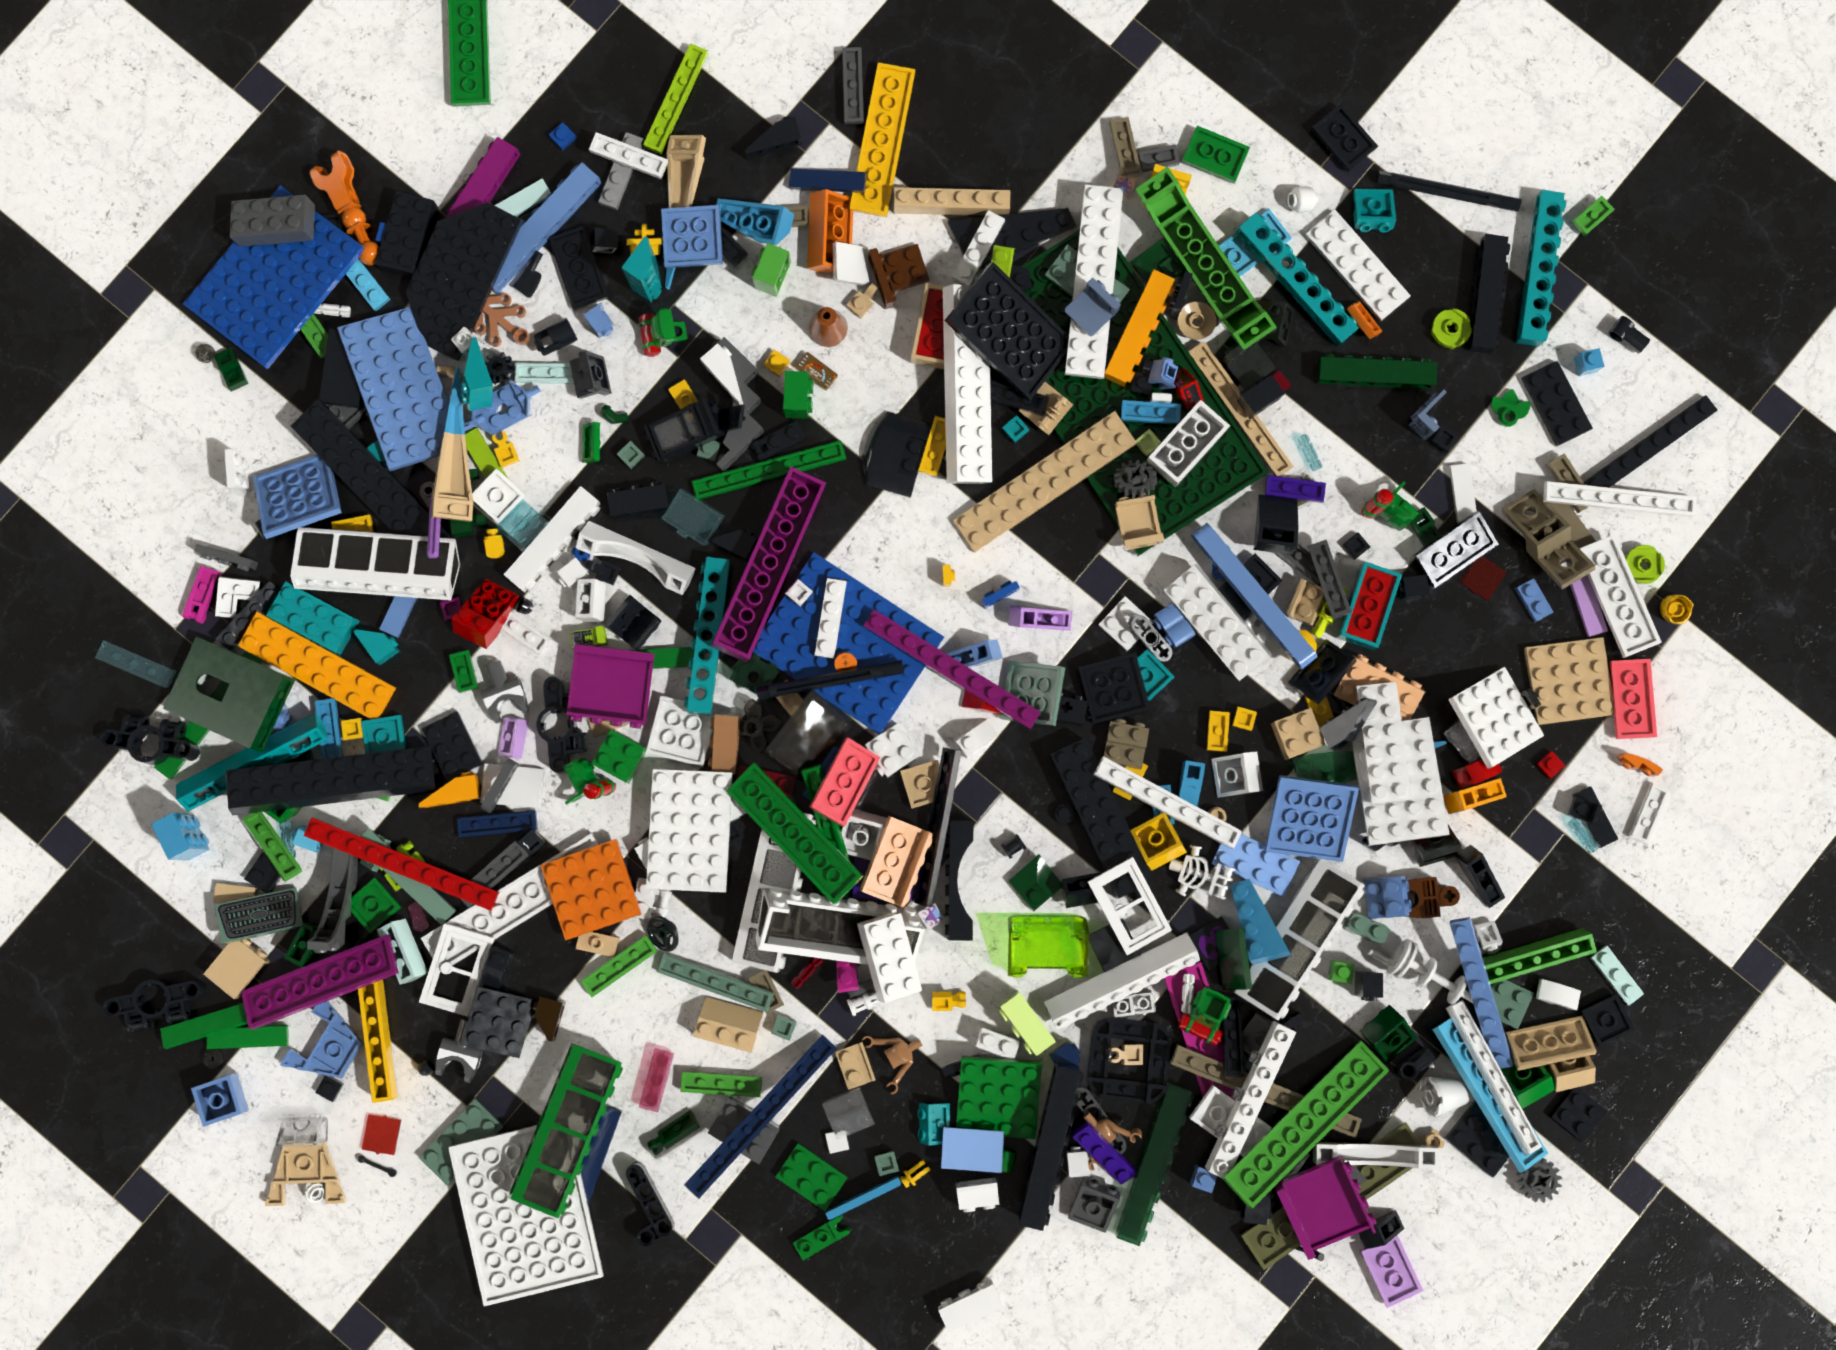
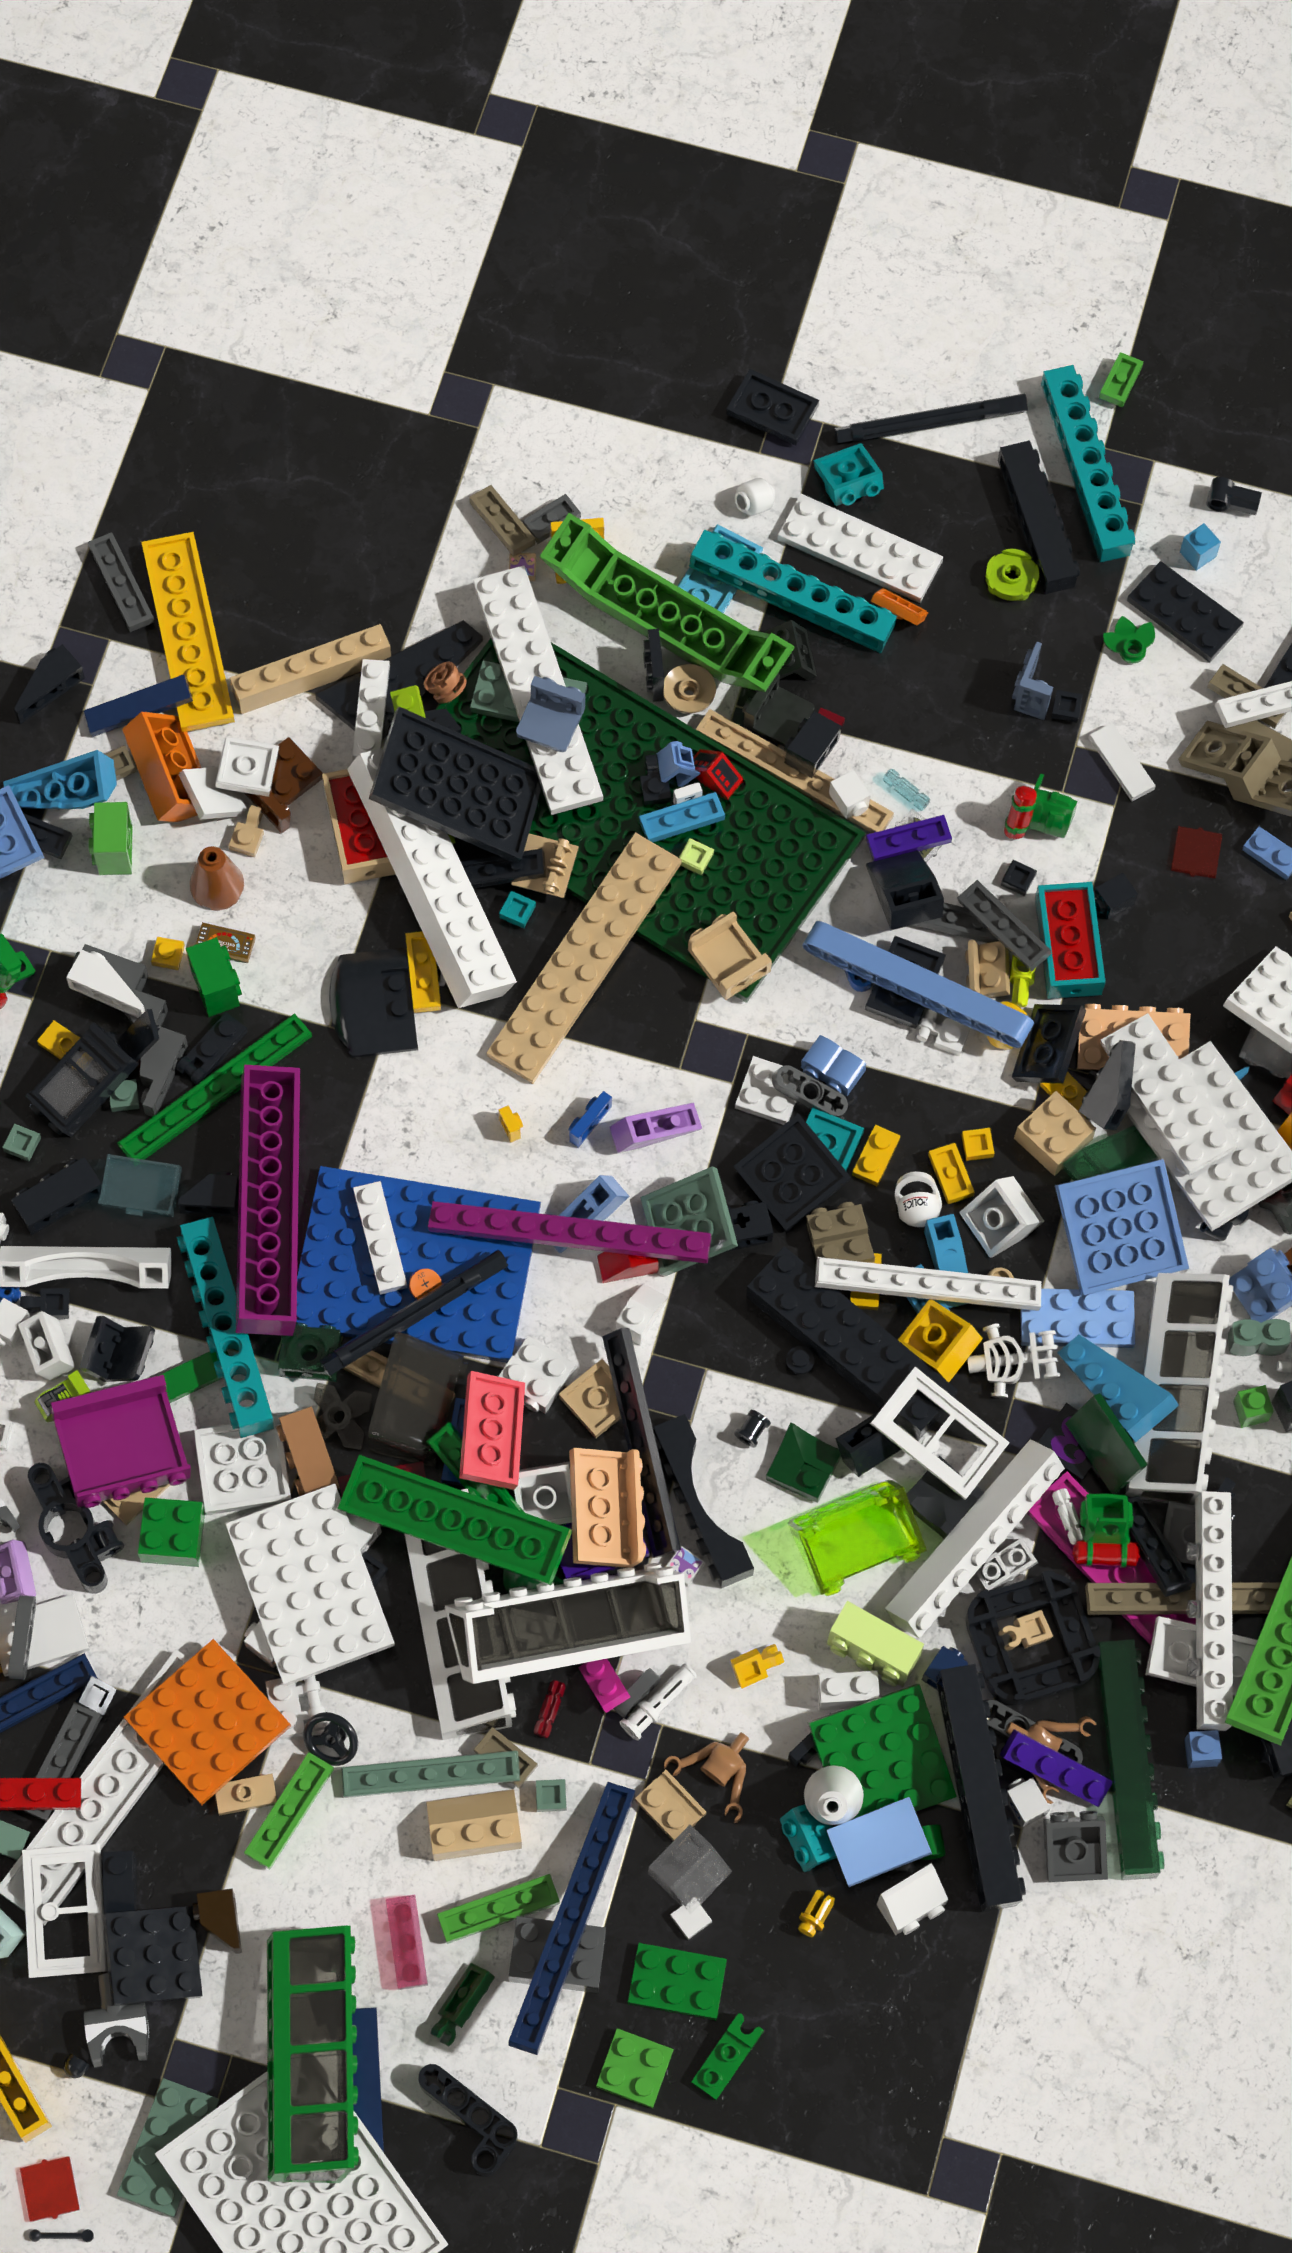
camera: 25 degrees left, 15 degrees down
green piece [563,758,616,805] -> none
white tile [785,579,813,607] -> none
dark azure tile [825,1175,901,1220] -> none
white brick [857,912,922,1003] -> none
sand green plate [874,1150,899,1176] -> none
white brick [938,1280,1004,1333] -> none
light orange brick [1104,270,1176,387] -> none
dark grey gear [1114,460,1157,499] -> none
dark green plate [1129,238,1185,284] -> none
white brick [1146,400,1230,487] -> none
white brick [1164,564,1272,681] -> none
green plate [1182,125,1250,184] -> none
dark green brick [1317,354,1437,389] -> none
dark green slope [1410,507,1441,547] -> none
plate [1414,511,1498,588] -> none
none -> white tile [215,736,279,797]
none -> nougat wheel [424,661,467,704]
none -> bright green plate [596,2028,674,2109]
none -> white cone [804,1765,864,1825]
none -> white brick [829,770,871,819]
none -> yellow plate [852,1125,900,1186]
none -> white helmet [895,1171,942,1227]

